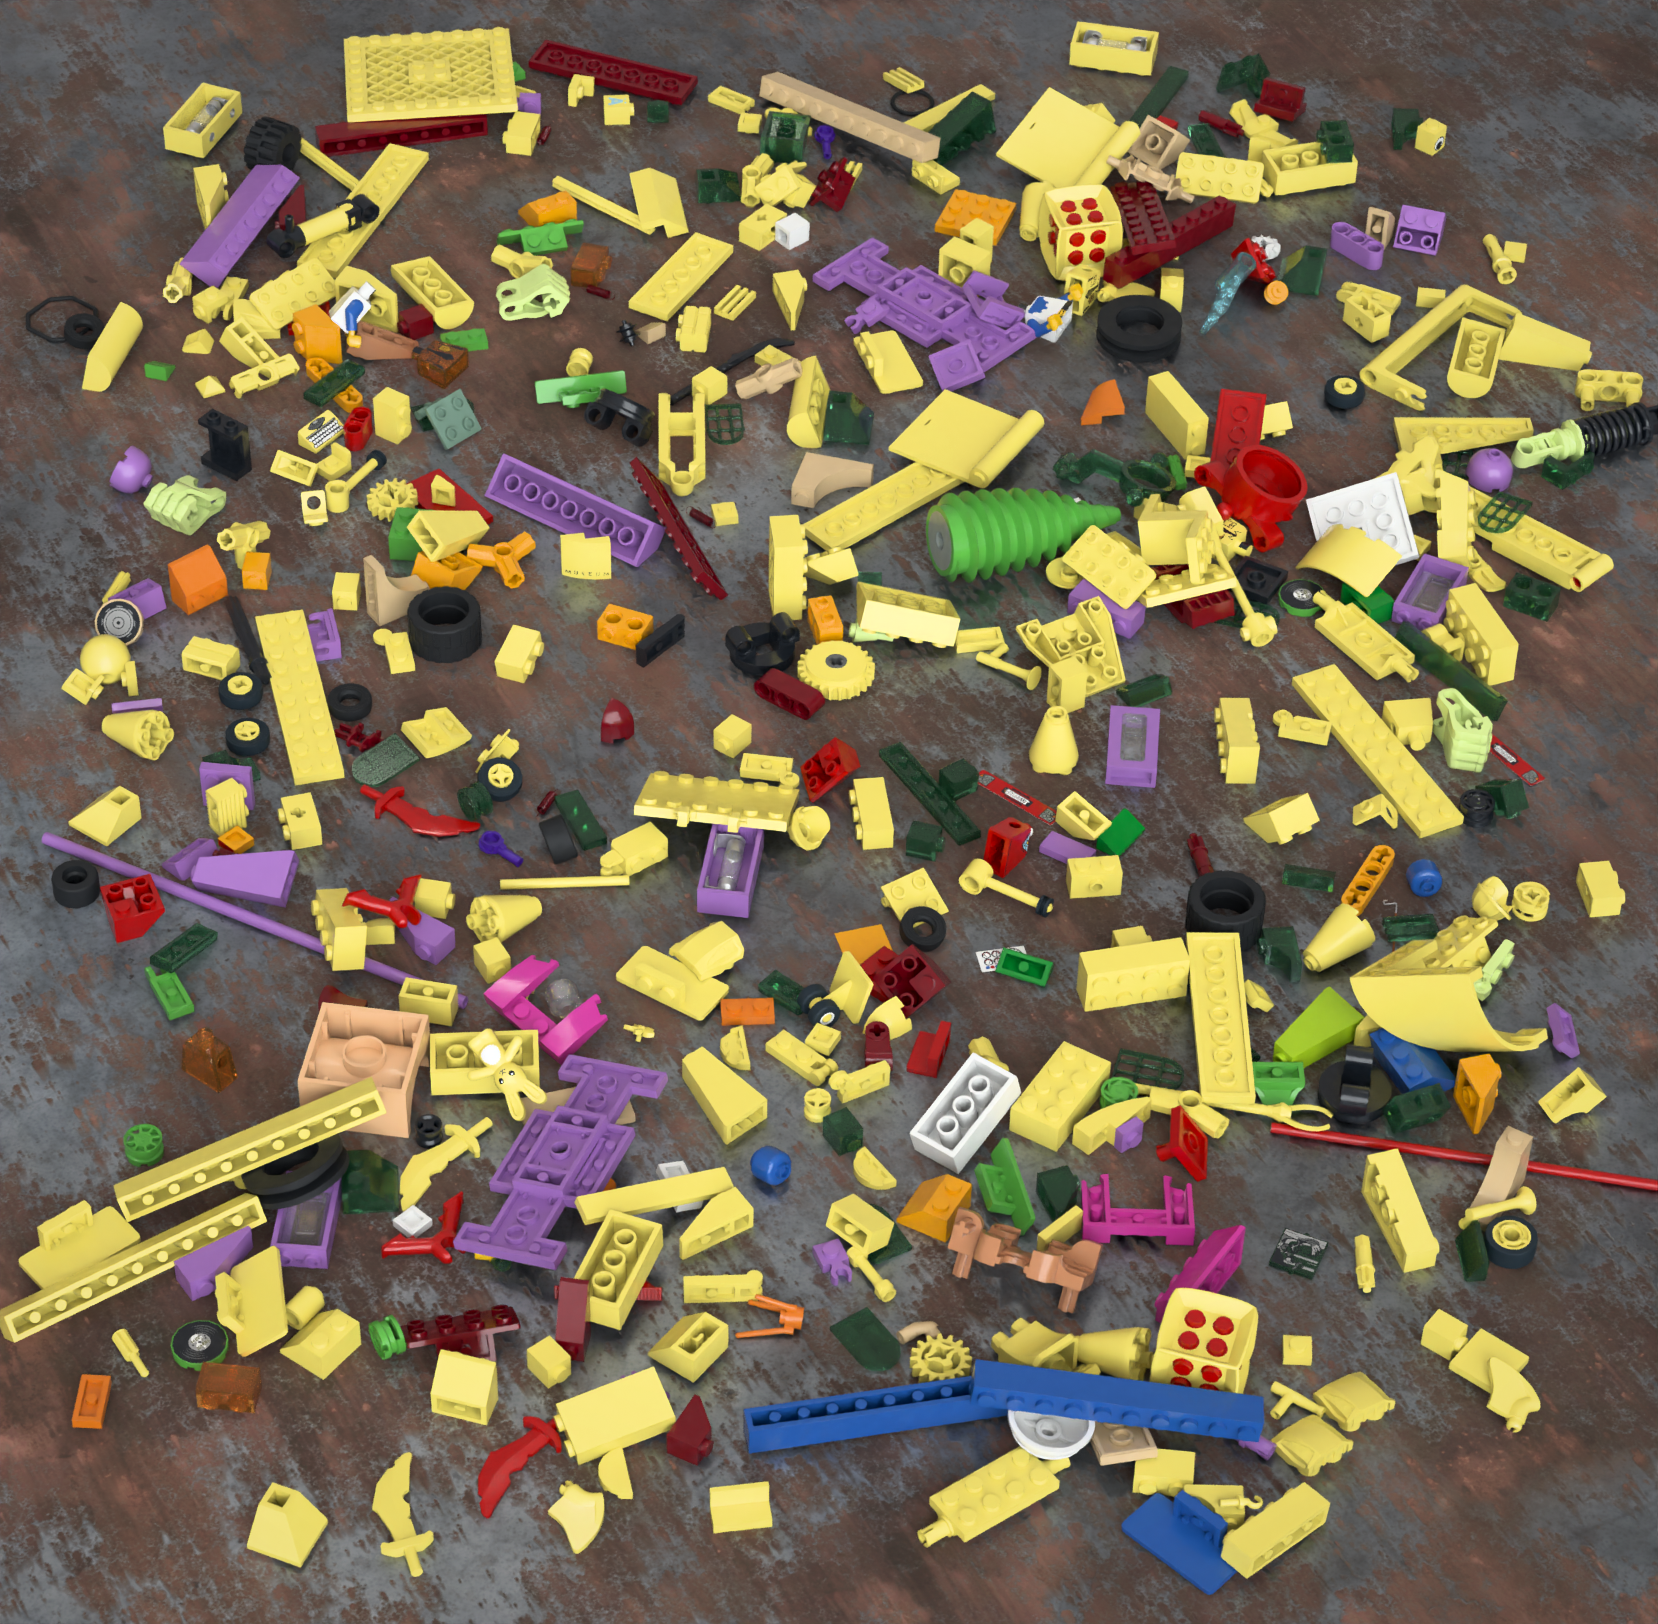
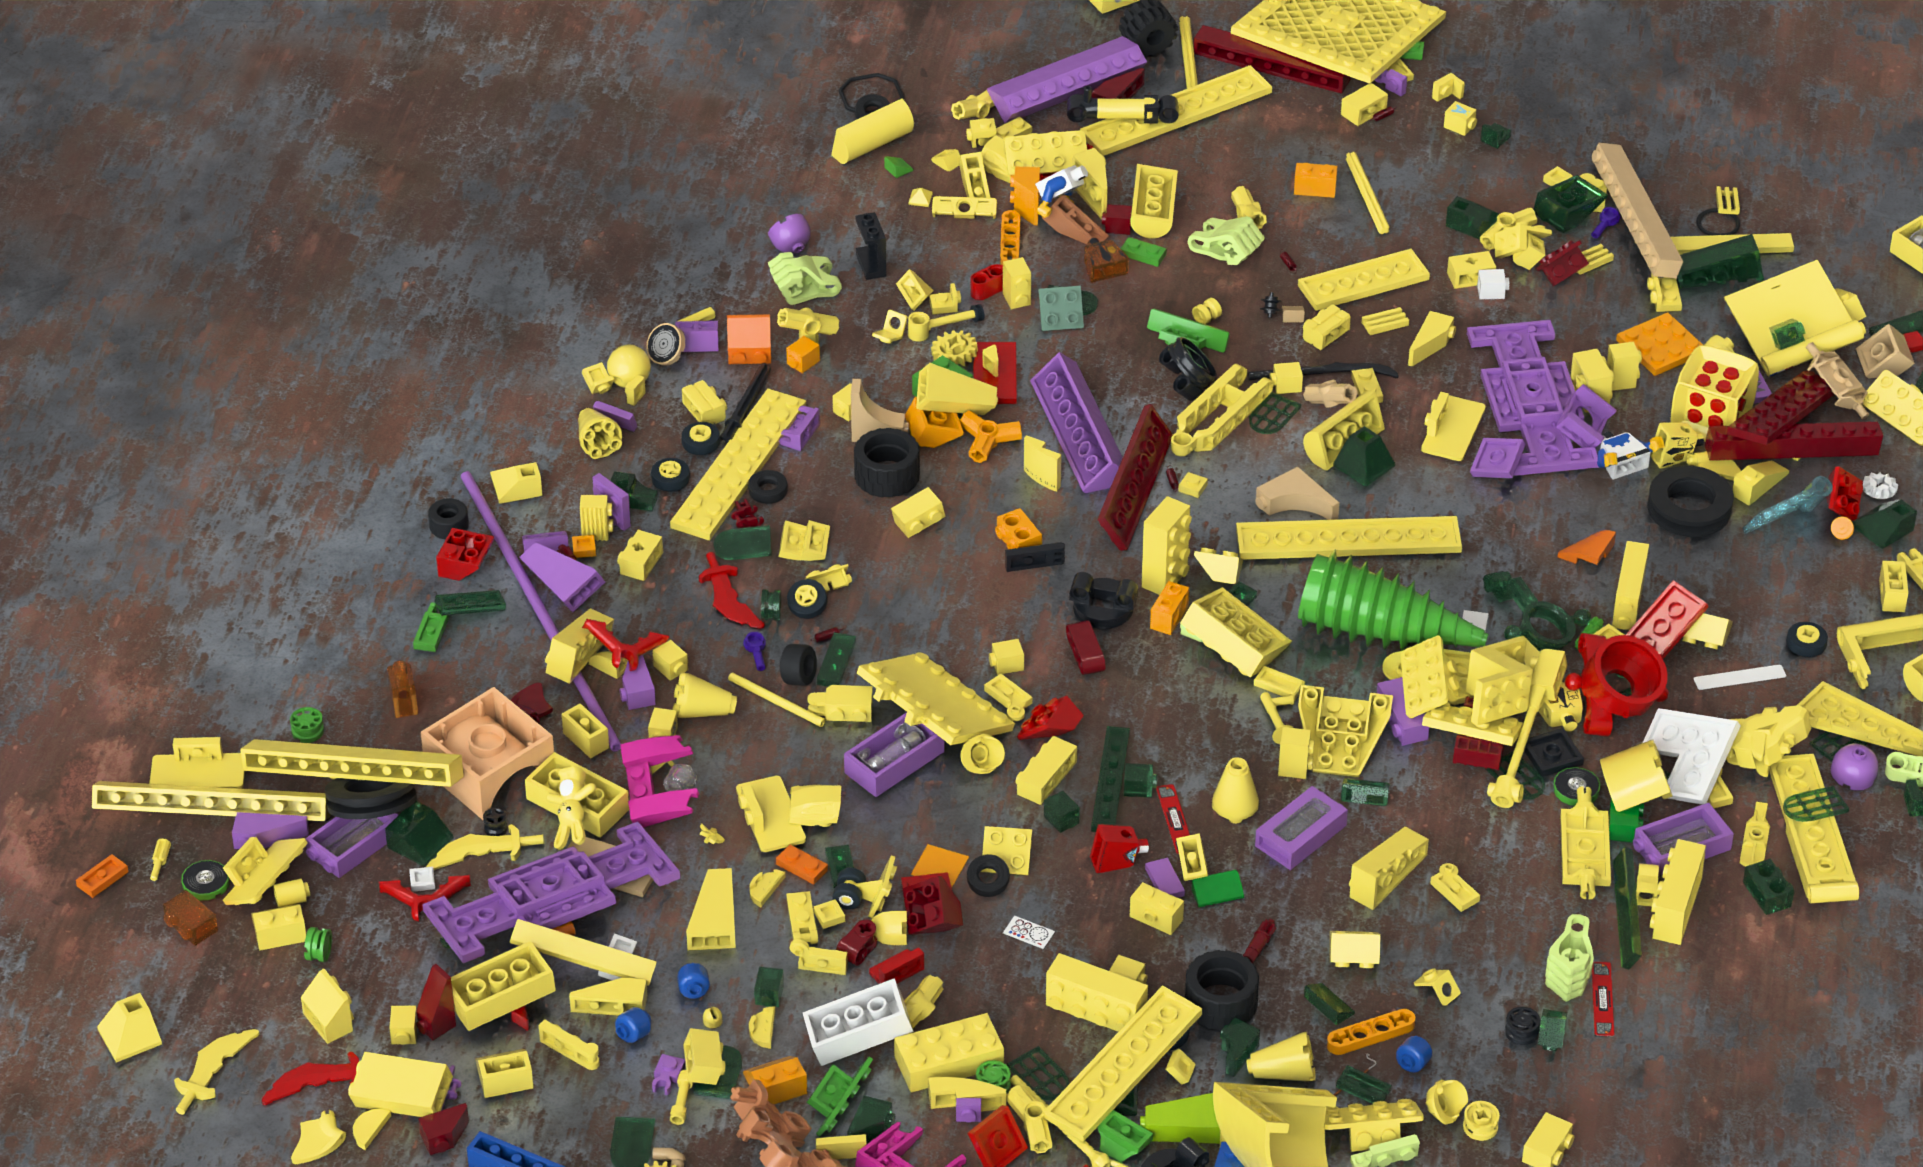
camera: 40 degrees right, 0 degrees up
light yellow slope [193,164,229,230] -> none
slope [298,410,344,453] -> none
clear green tile [303,359,365,407] -> none
light yellow hinge [373,629,415,674] -> none
dark red bracket [401,1305,521,1362] -> none
bright green bracket [496,219,584,256] -> none
dark red plate [529,40,698,105] -> none
clear orange brick [571,242,612,288] -> none
dark red brick [601,698,634,743] -> none
light yellow slope [629,168,689,238] -> none
light yellow tile [708,86,755,114] -> none
orange plant [735,1294,804,1338] -> none
light yellow gear [797,640,875,701] -> none
light yellow wheel [804,1088,831,1123] -> none
medium lavender plate [845,297,887,334] -> none
light yellow door [889,389,1044,488] -> none
light yellow piece [959,859,1054,918] -> none
green slope [995,947,1054,987] -> none
light yellow plate [1292,664,1464,838] -> none
light yellow torso [1382,698,1433,751] -> none
light yellow wedge [1435,470,1476,570] -> none
none -> blue head [615,1007,651,1043]
none -> light yellow hinge [703,1007,723,1028]
none -> white sticker [1694,665,1786,690]
none -> clear green brick [1769,318,1805,350]

